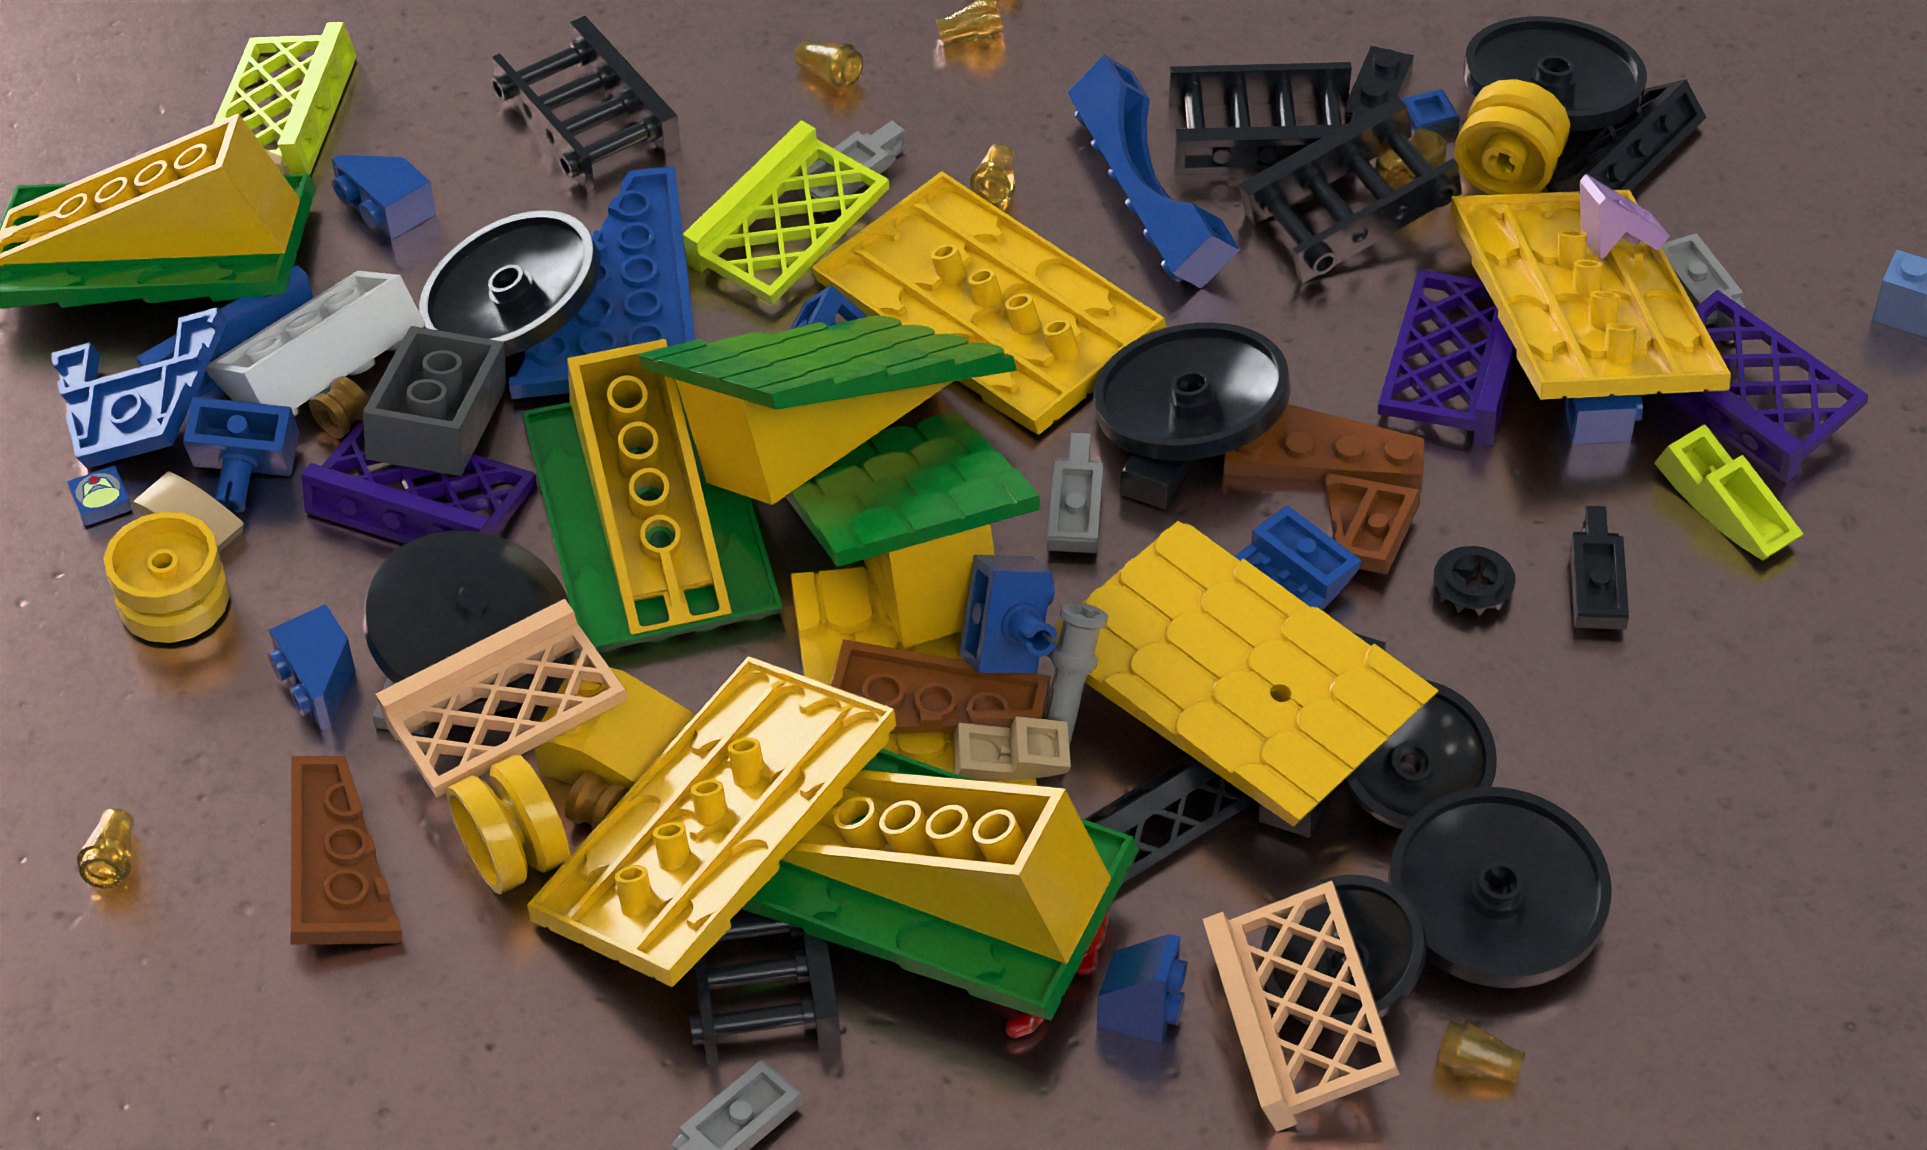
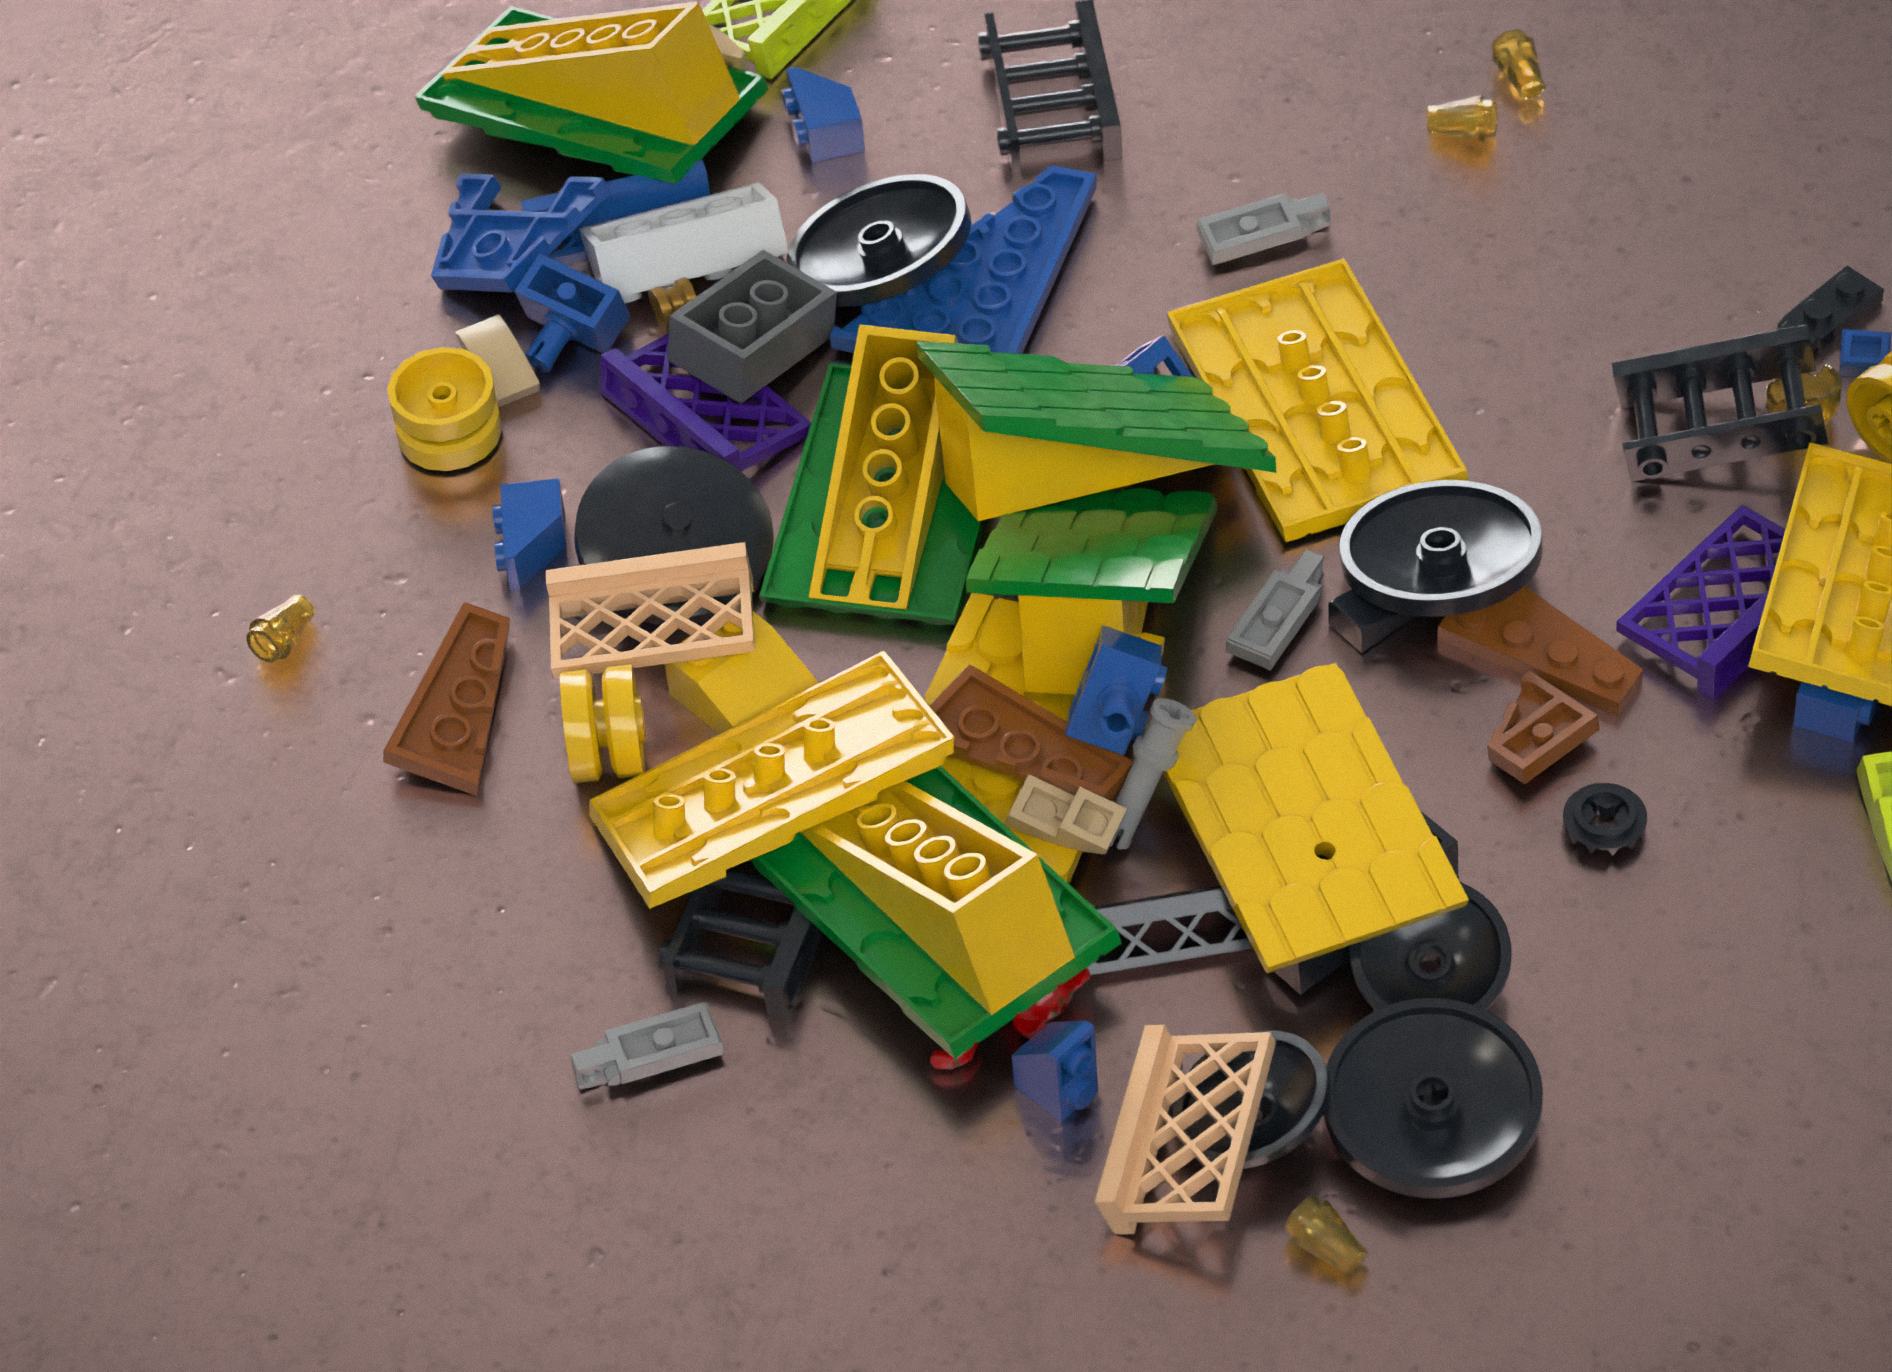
camera: 30 degrees right, 0 degrees up
tile [67,465,132,526] -> none
pearl gold wheel [564,771,629,830] -> none
neon yellow fence [682,120,890,305] -> none
clear yellow cone [795,40,863,88] -> none
clear yellow cone [970,144,1015,206] -> none
blue arch [1067,55,1240,289] -> none
black fence [1169,62,1352,175] -> none
blue slope [1234,505,1362,610] -> none
black hinge [1570,506,1629,630] -> none

